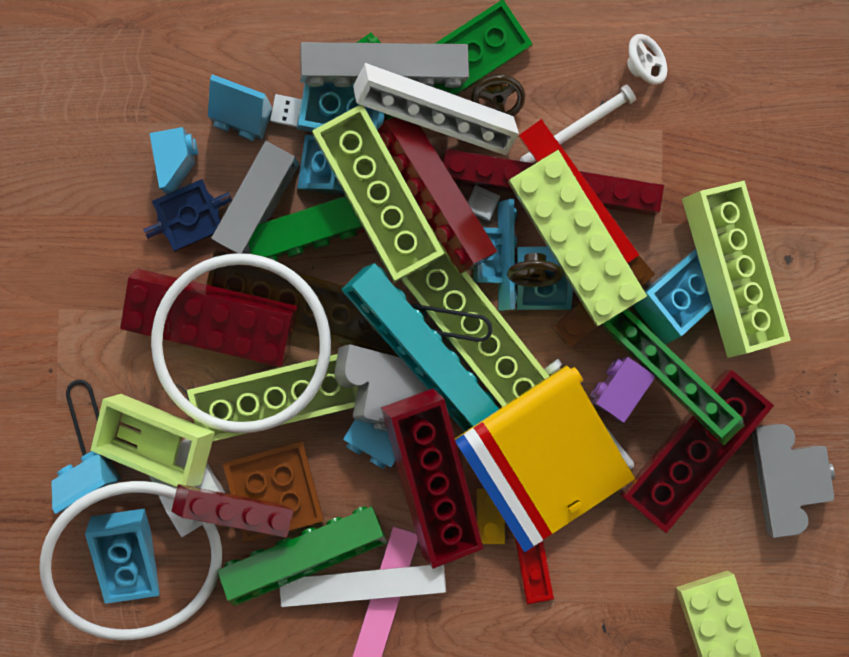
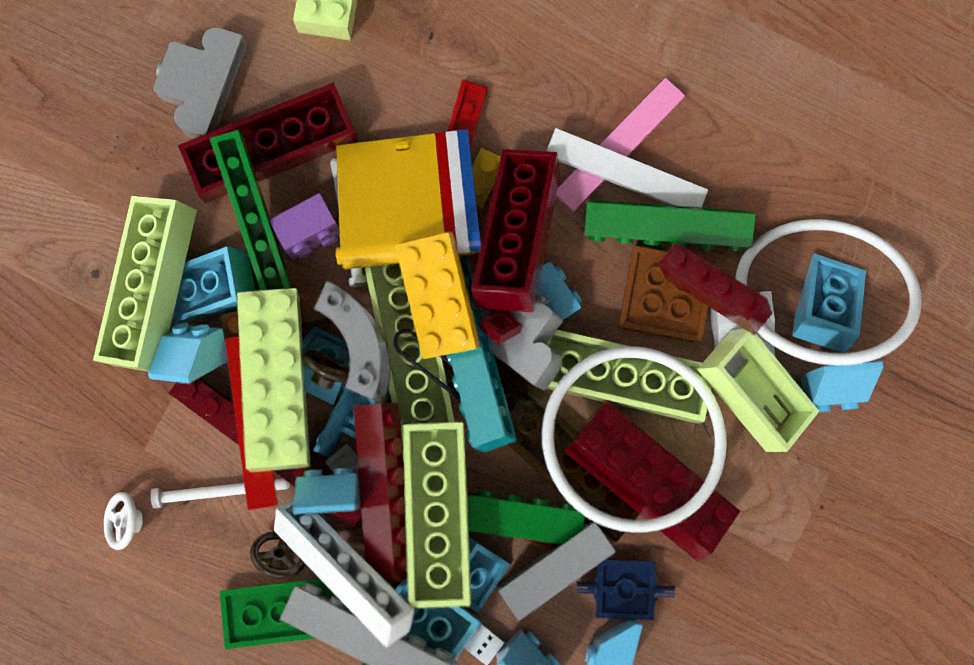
camera: 155 degrees left, 5 degrees down
black piece [66,380,111,461] -> none
none -> medium azure slope [148,323,228,383]
none -> medium azure slope [293,468,361,514]
none -> light grey window [315,282,391,403]
none -> yellow plate [395,232,480,359]
none -> dark red plate [479,310,522,344]

